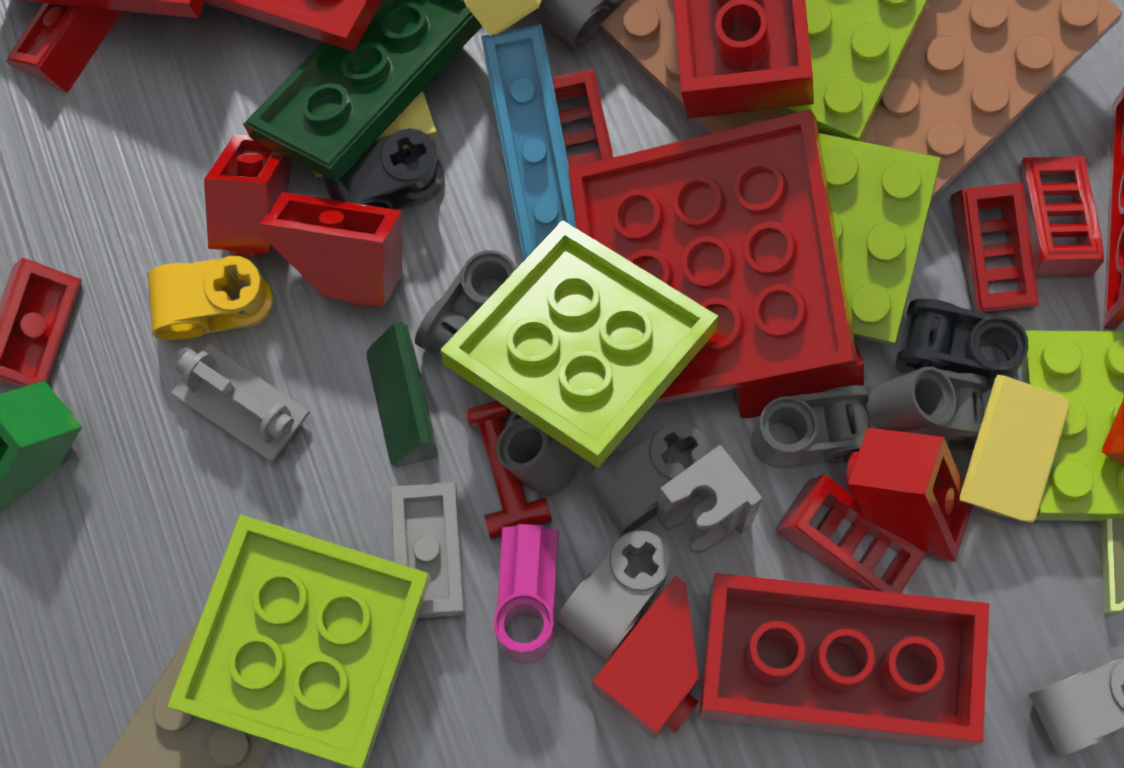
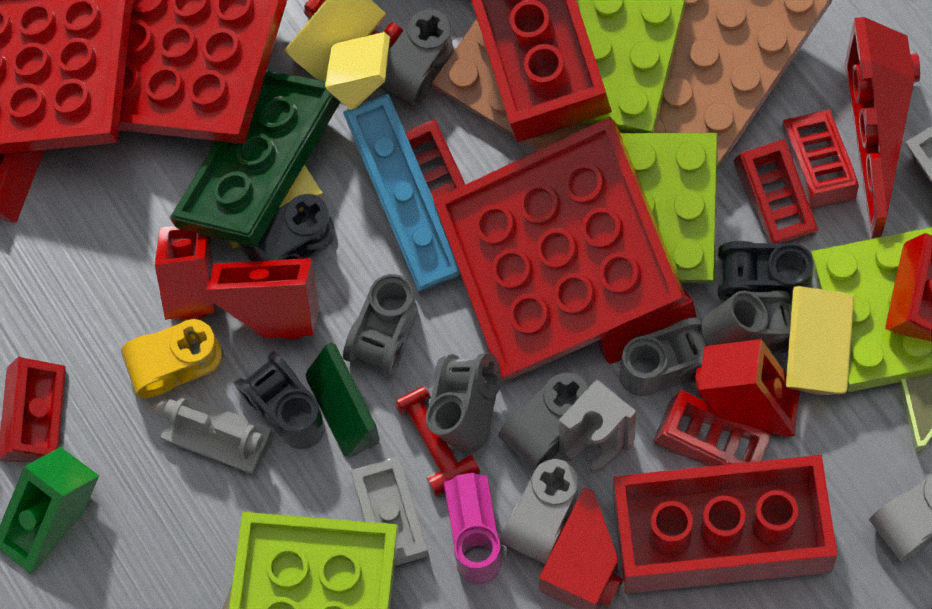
camera: 10 degrees left, 5 degrees down
lime plate [440,220,718,468] -> none
none -> black piece [234,351,325,449]

